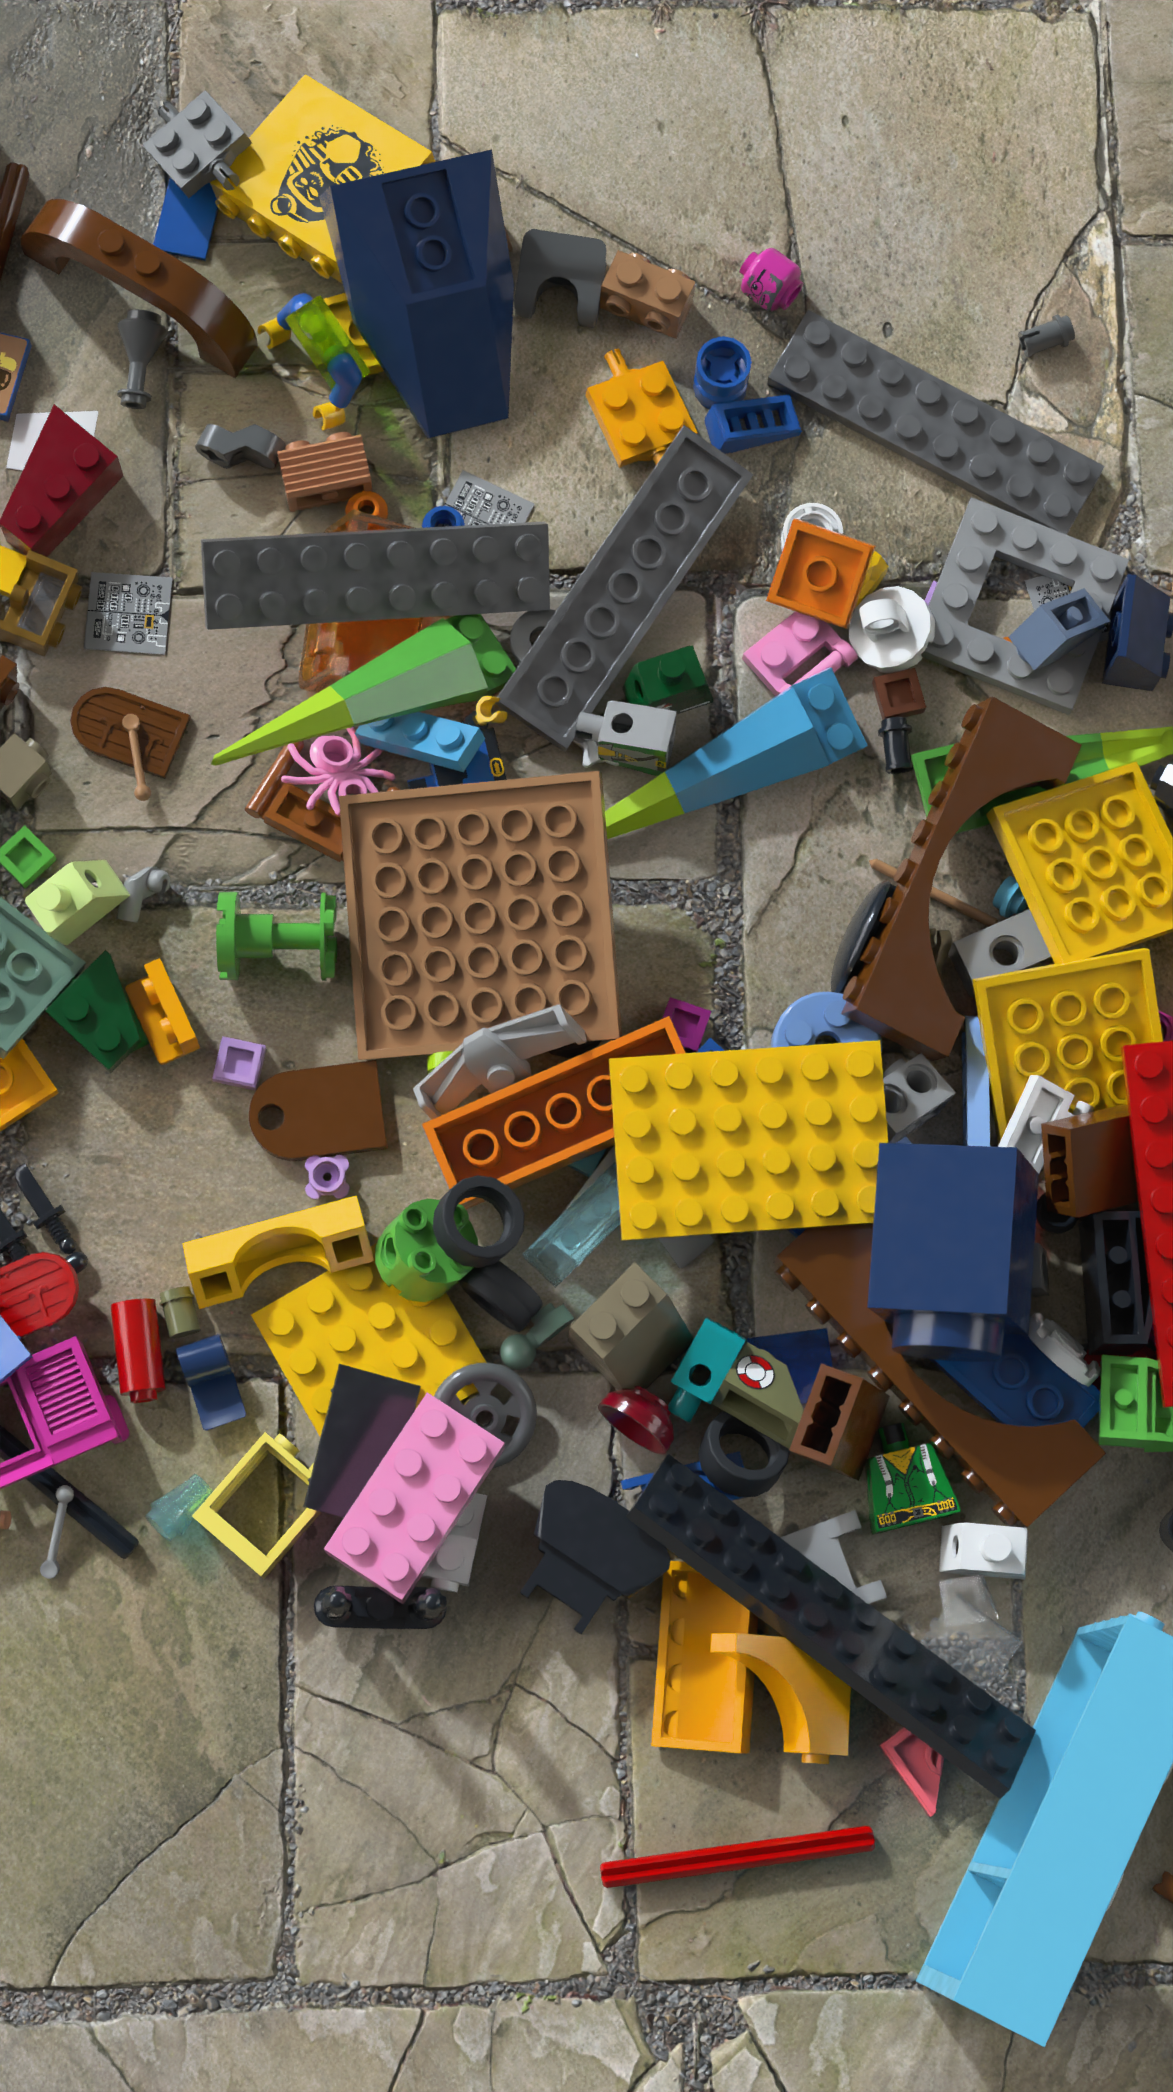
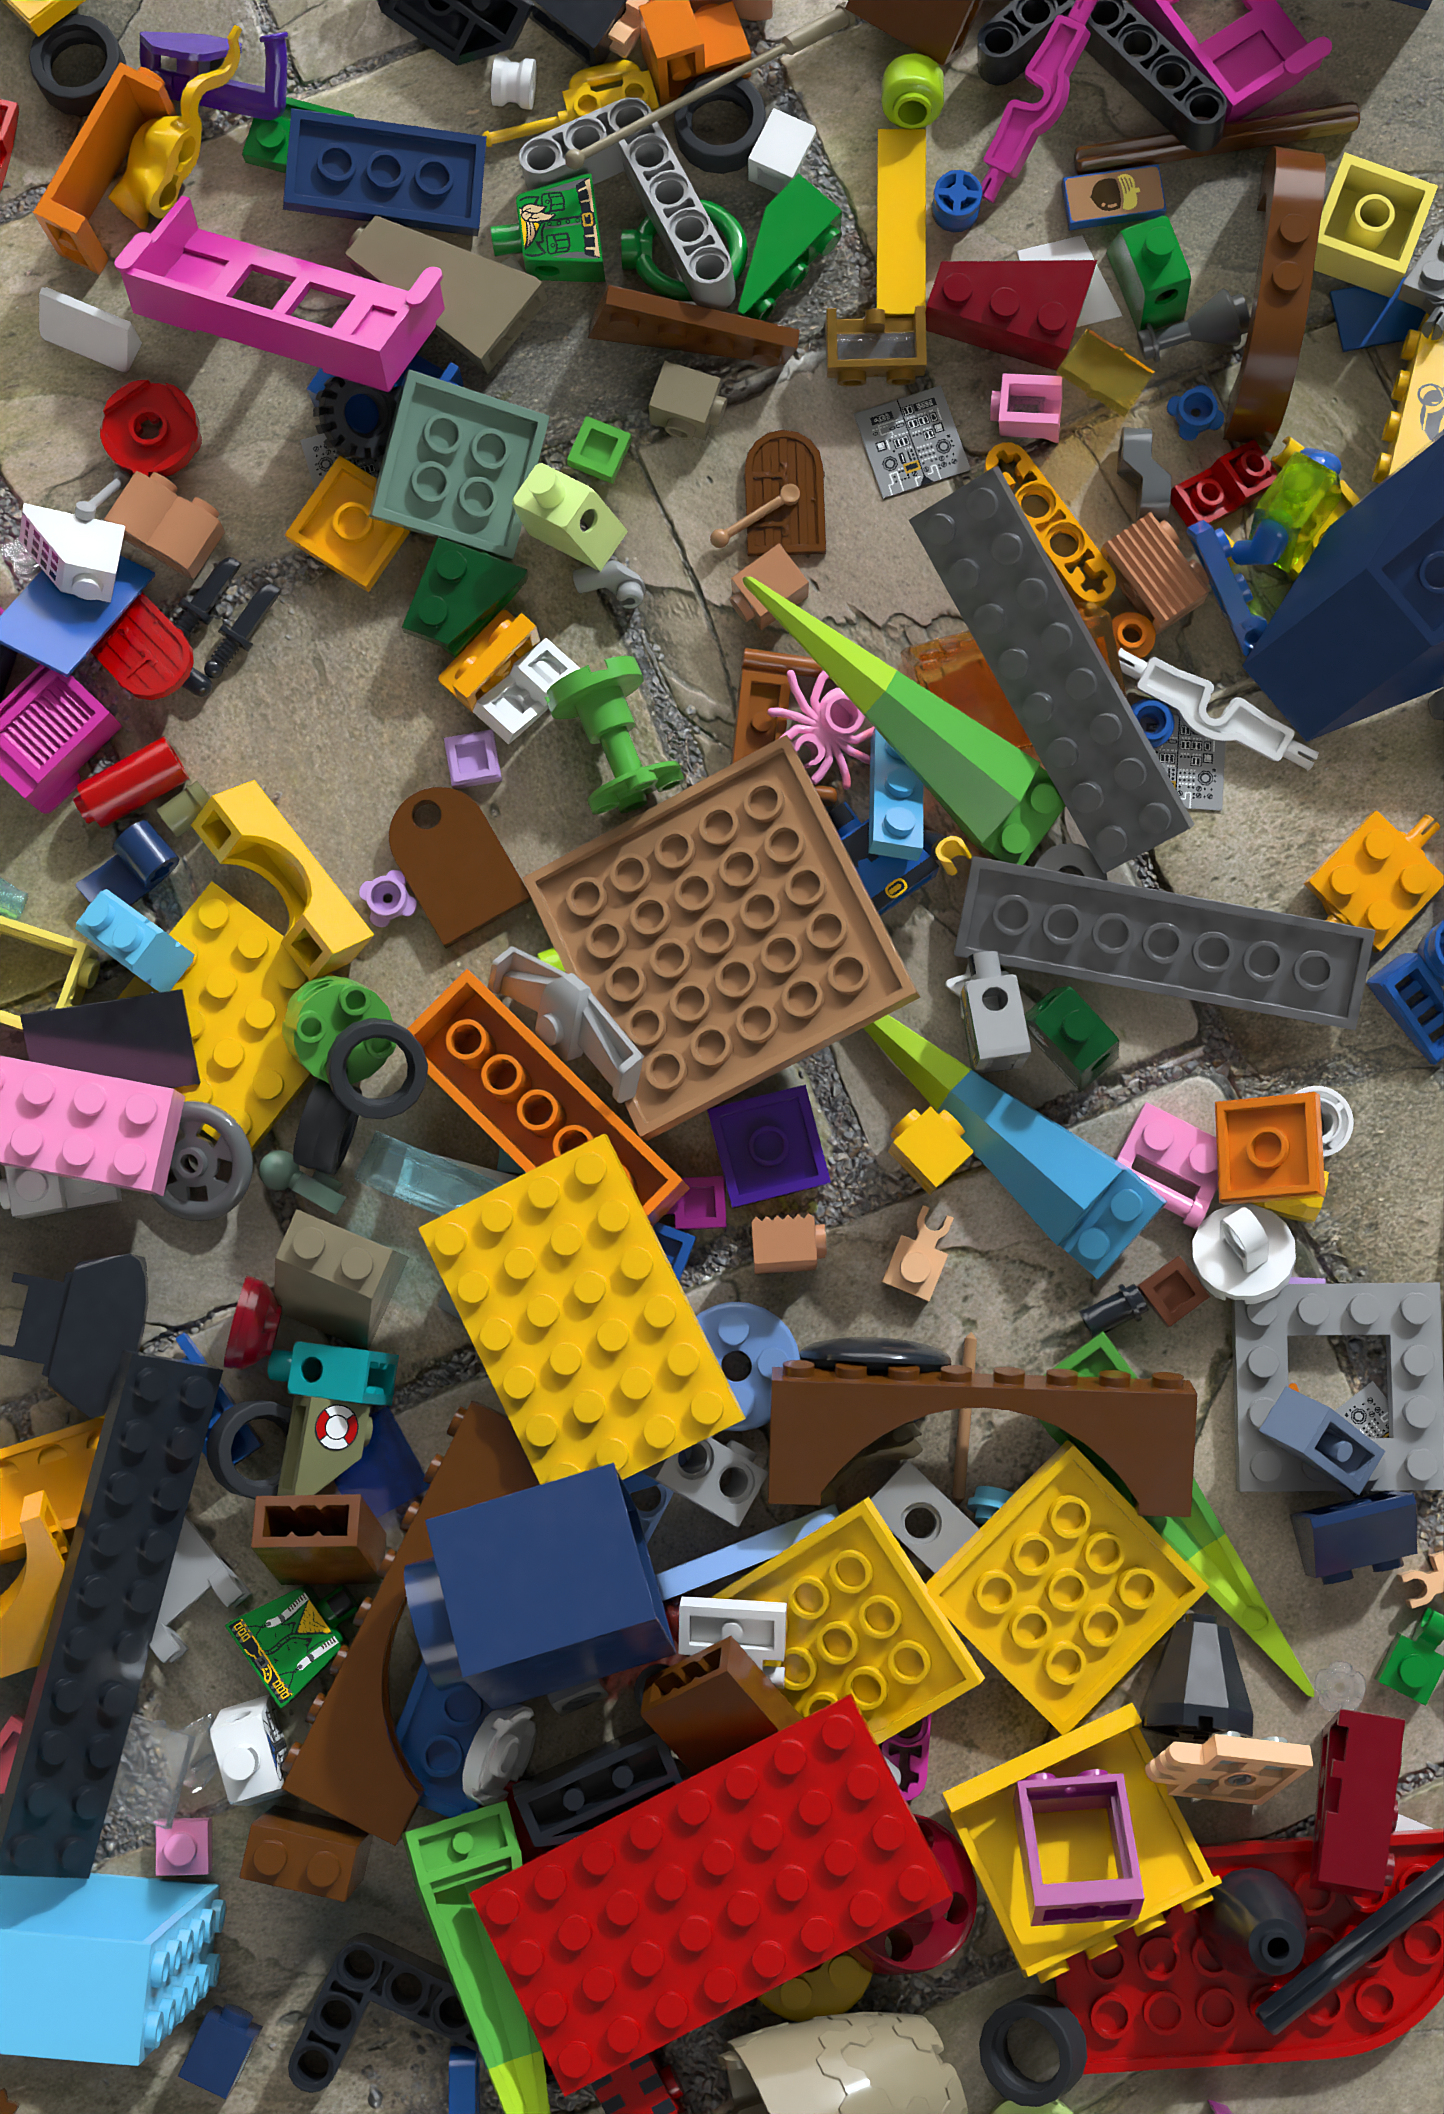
camera: 80 degrees right, 5 degrees up
none -> medium azure brick [75,889,194,992]
none -> bright pink plate [156,1817,212,1876]
none -> reddish brown brick [239,1805,373,1902]
none -> white slope [473,638,580,744]
none -> dark purple plate [707,1084,831,1209]
none -> nougat brick [729,544,809,630]
none -> nougat brick [751,1213,827,1274]
none -> light nougat plate [881,1205,954,1302]
none -> yellow brick [888,1106,974,1195]
none -> light orange beam [984,442,1116,609]
none -> bright pink window [990,374,1063,444]
none -> clear yellow piece [1056,328,1155,417]
none -> green torso [1106,216,1191,332]
none -> white piece [1110,648,1319,771]
none -> blue plate [1167,385,1224,441]
none -> red slope [1170,439,1282,527]
none -> blue hinge [1186,520,1267,656]
none -> light yellow brick [1314,153,1438,298]

